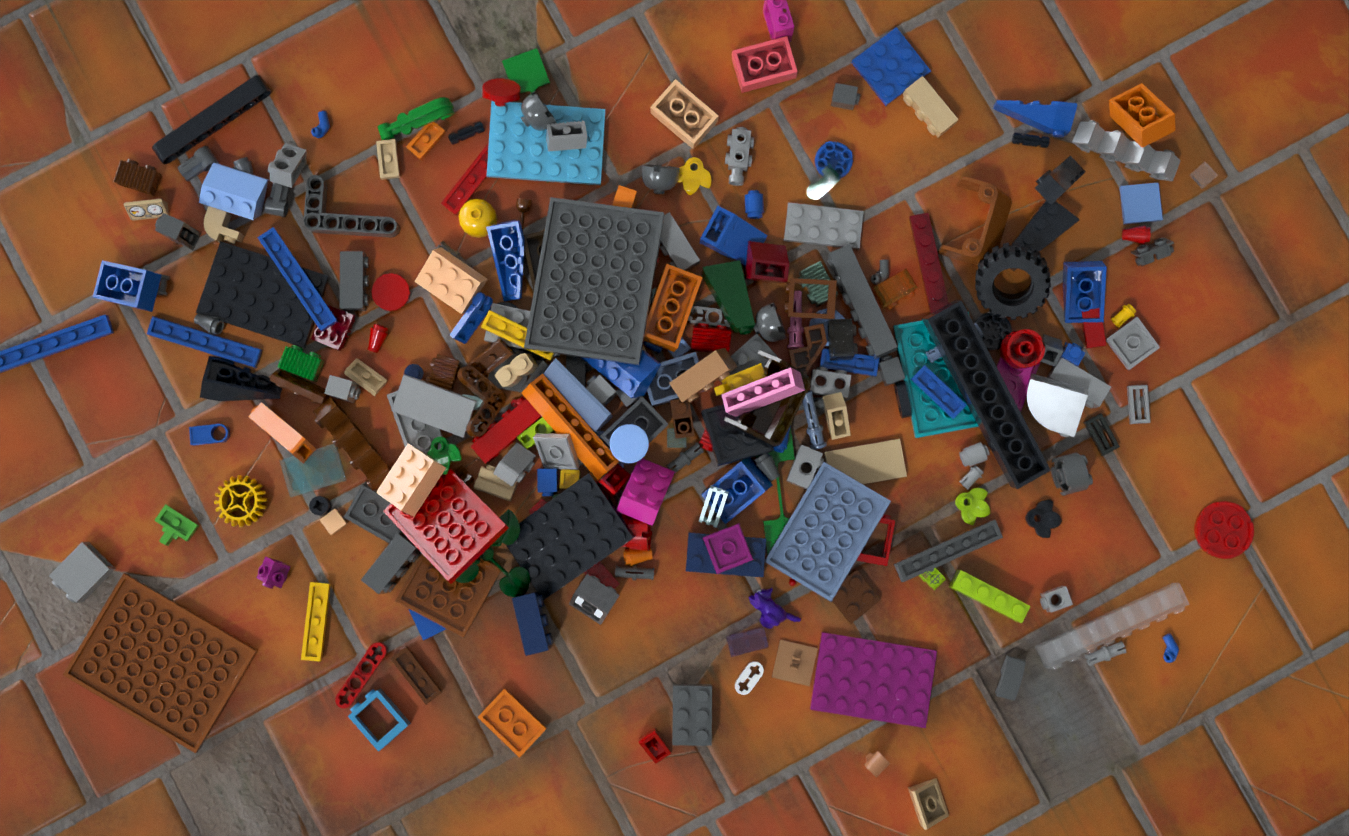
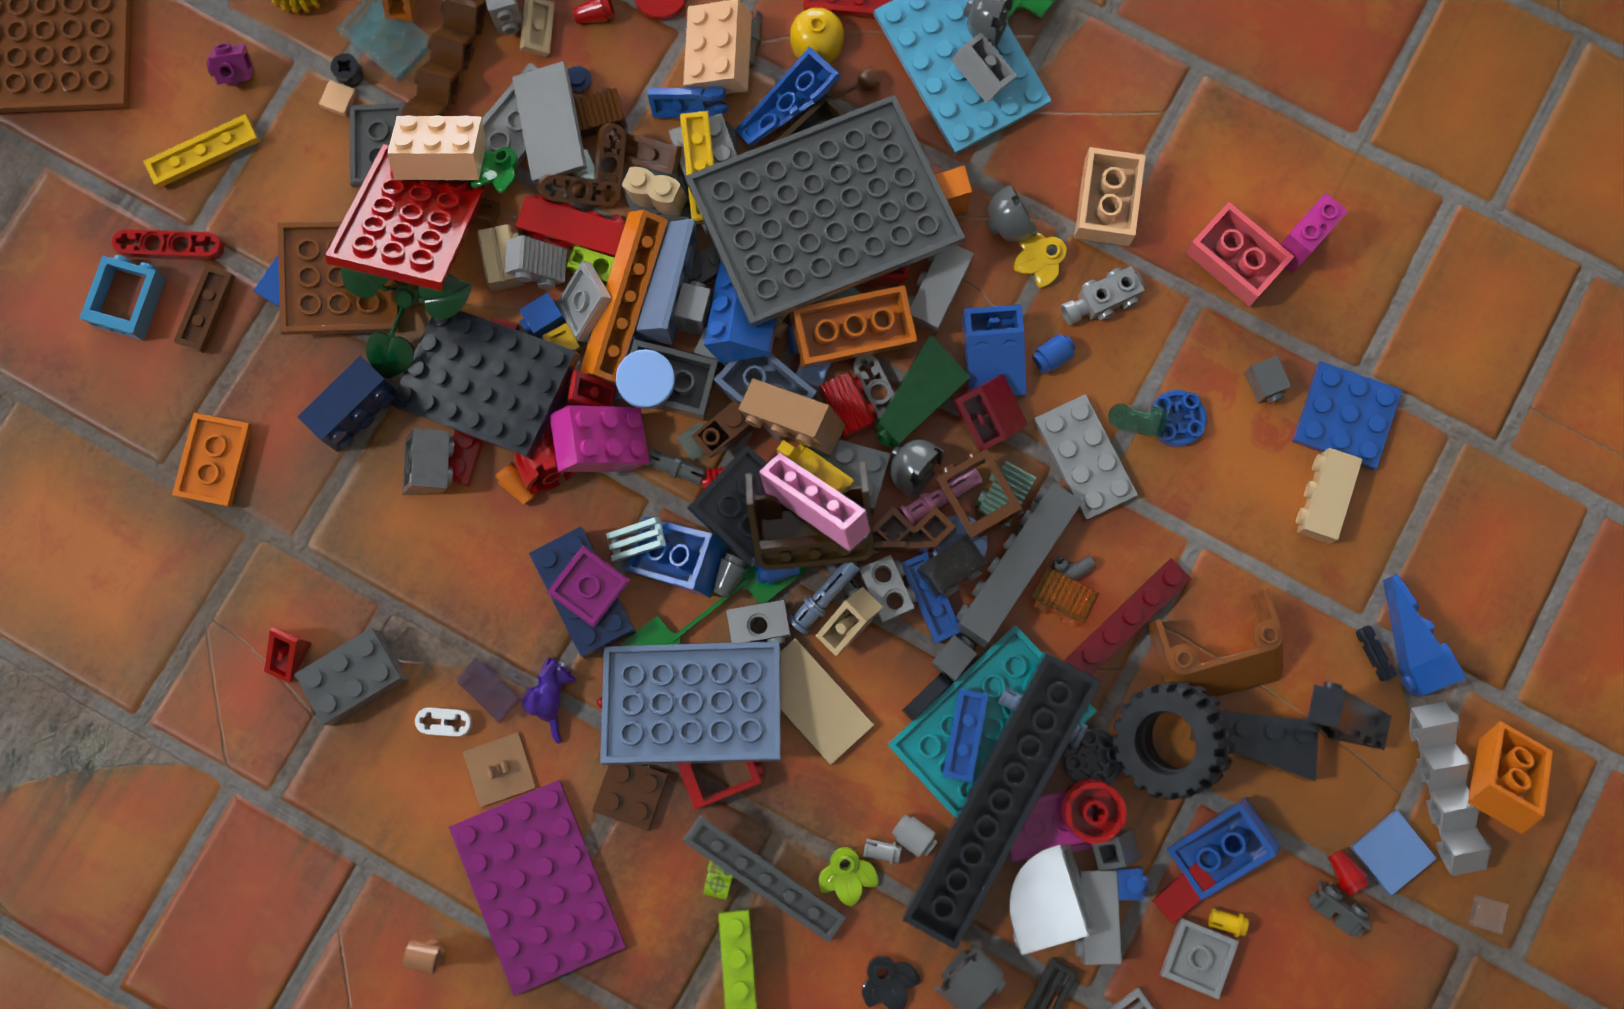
camera: 60 degrees right, 5 degrees down
dark grey brick [361,533,421,594] -> none
dark grey pin [615,565,654,580] -> none

